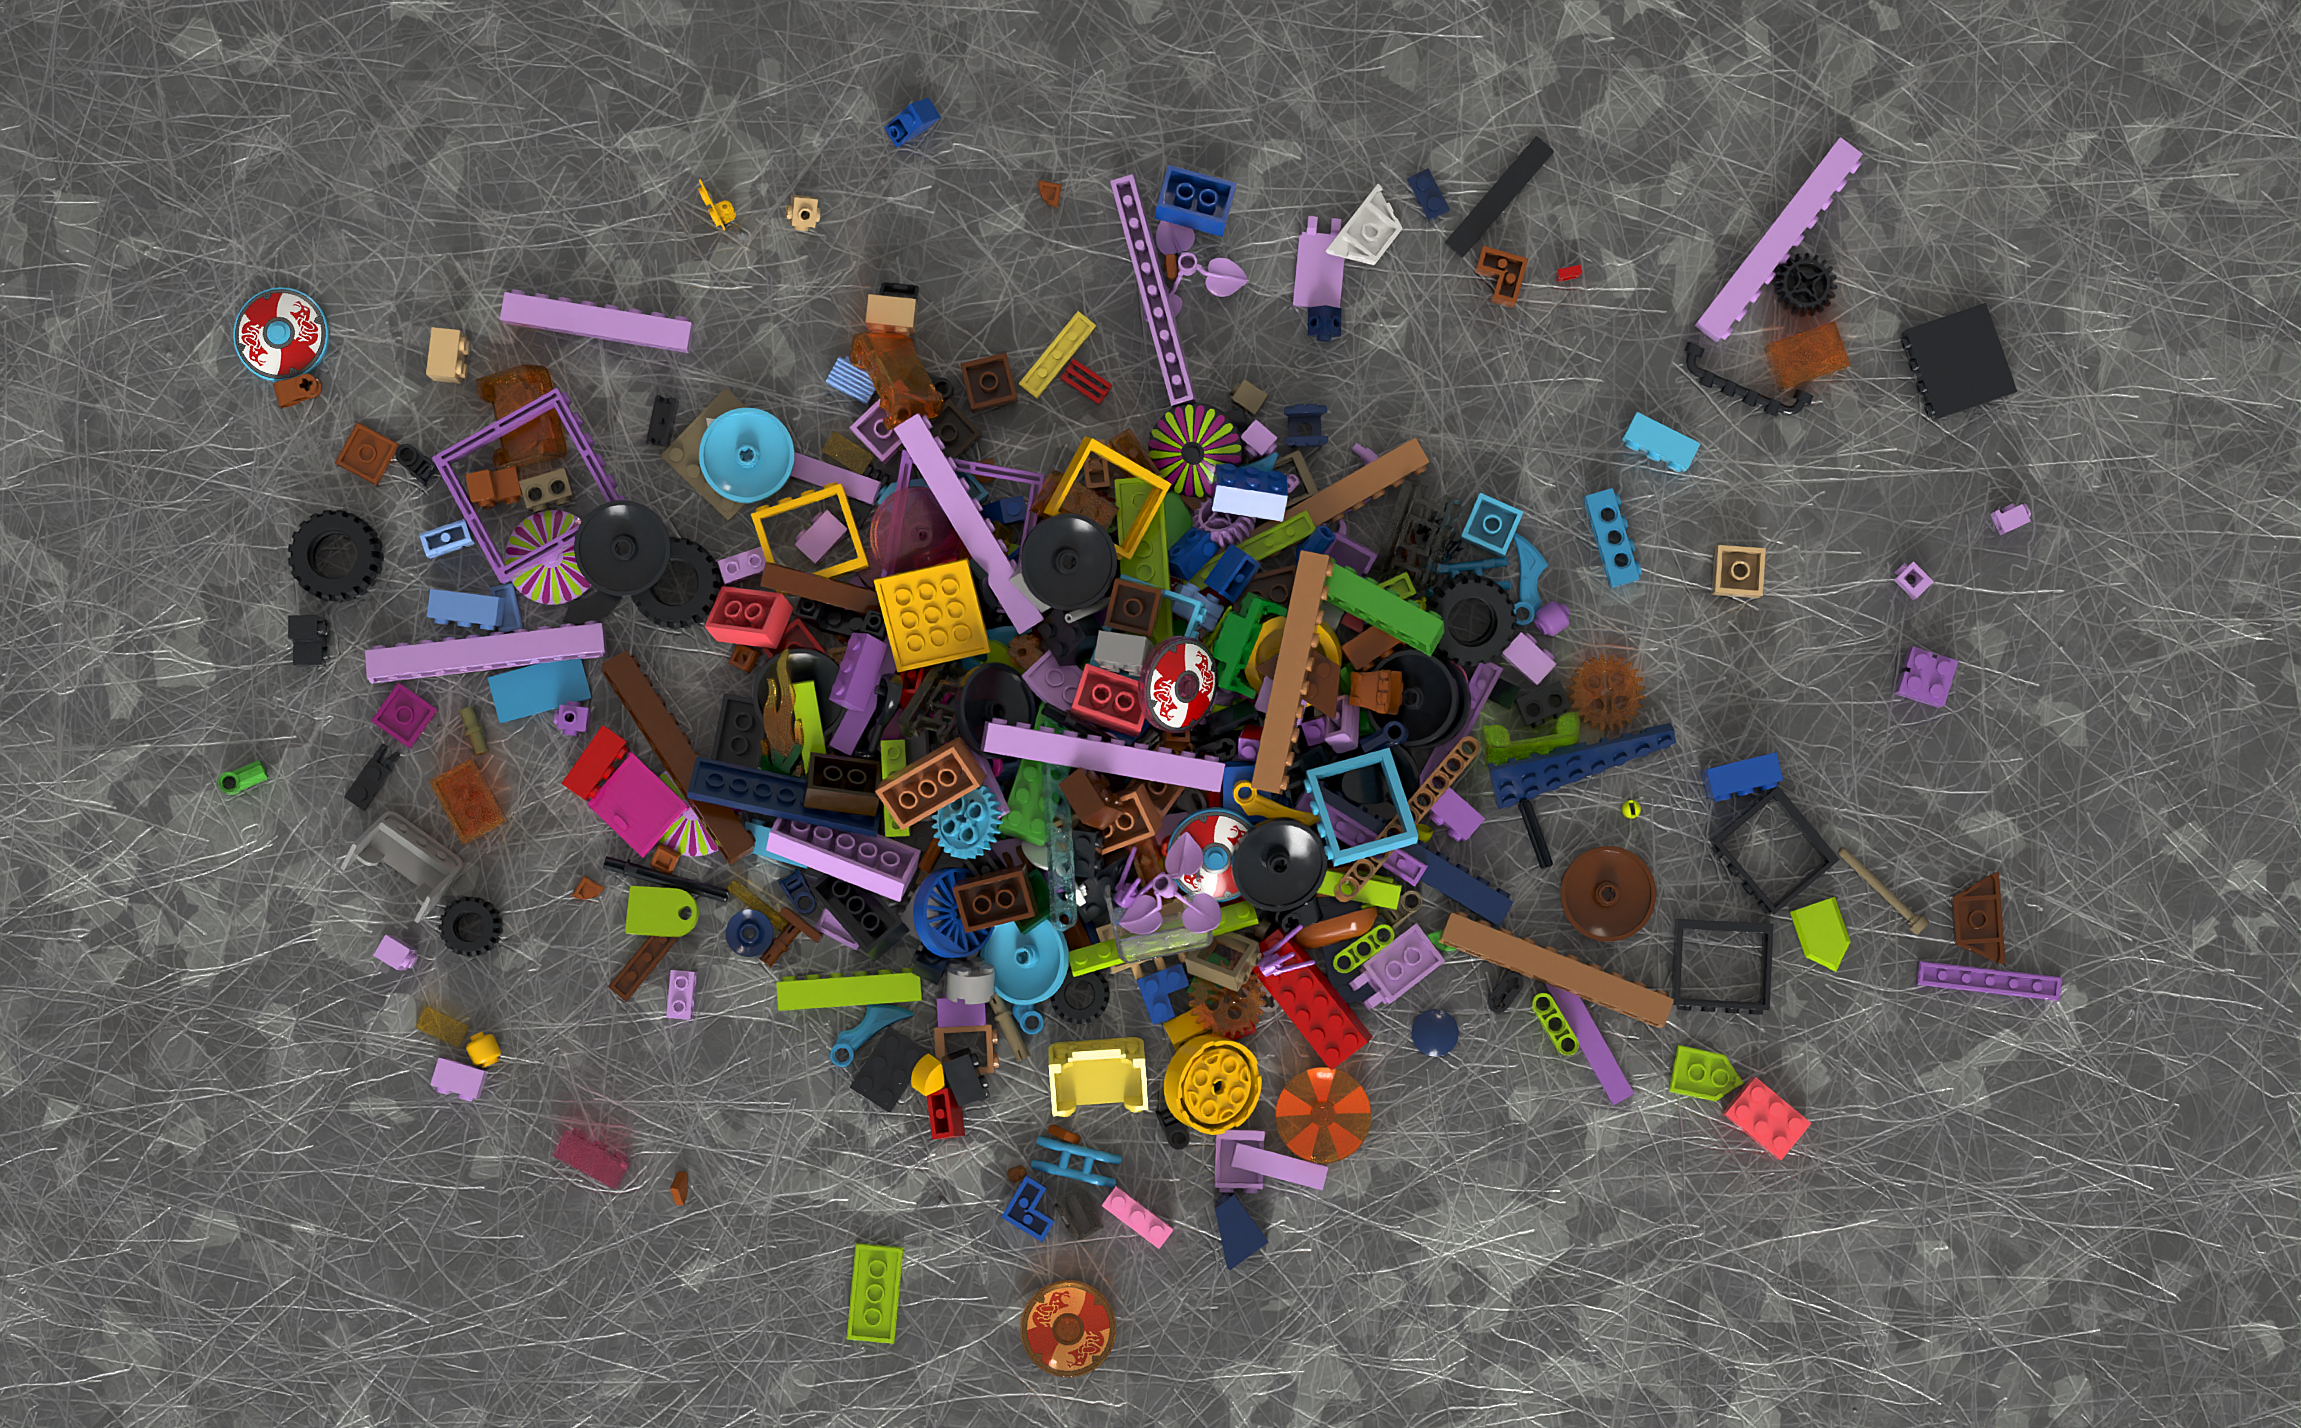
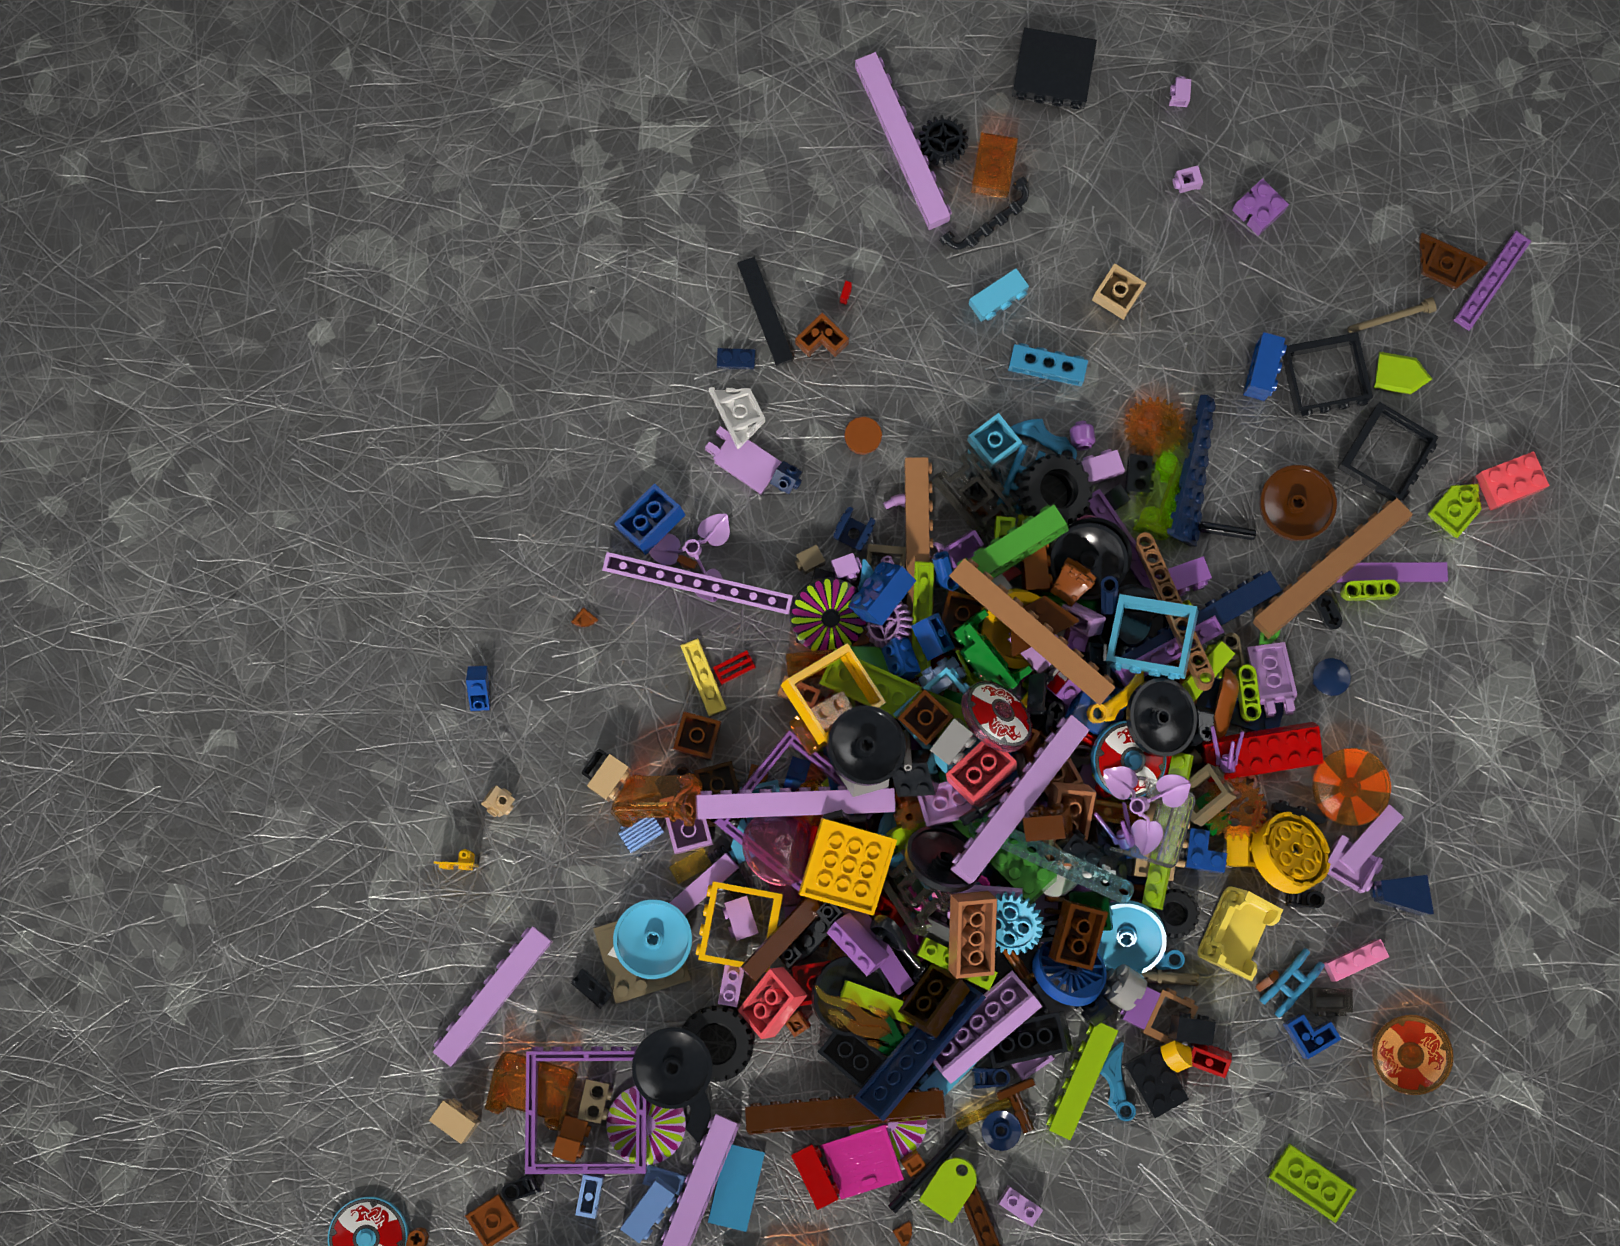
camera: 60 degrees left, 5 degrees down
medium lavender brick [554,701,591,736] -> none
clear orange rock [1007,1165,1027,1182] -> none
neon yellow hinge [1621,800,1641,819] -> none
none -> dark orange tile [844,417,882,455]
none -> black hinge [1270,800,1326,825]

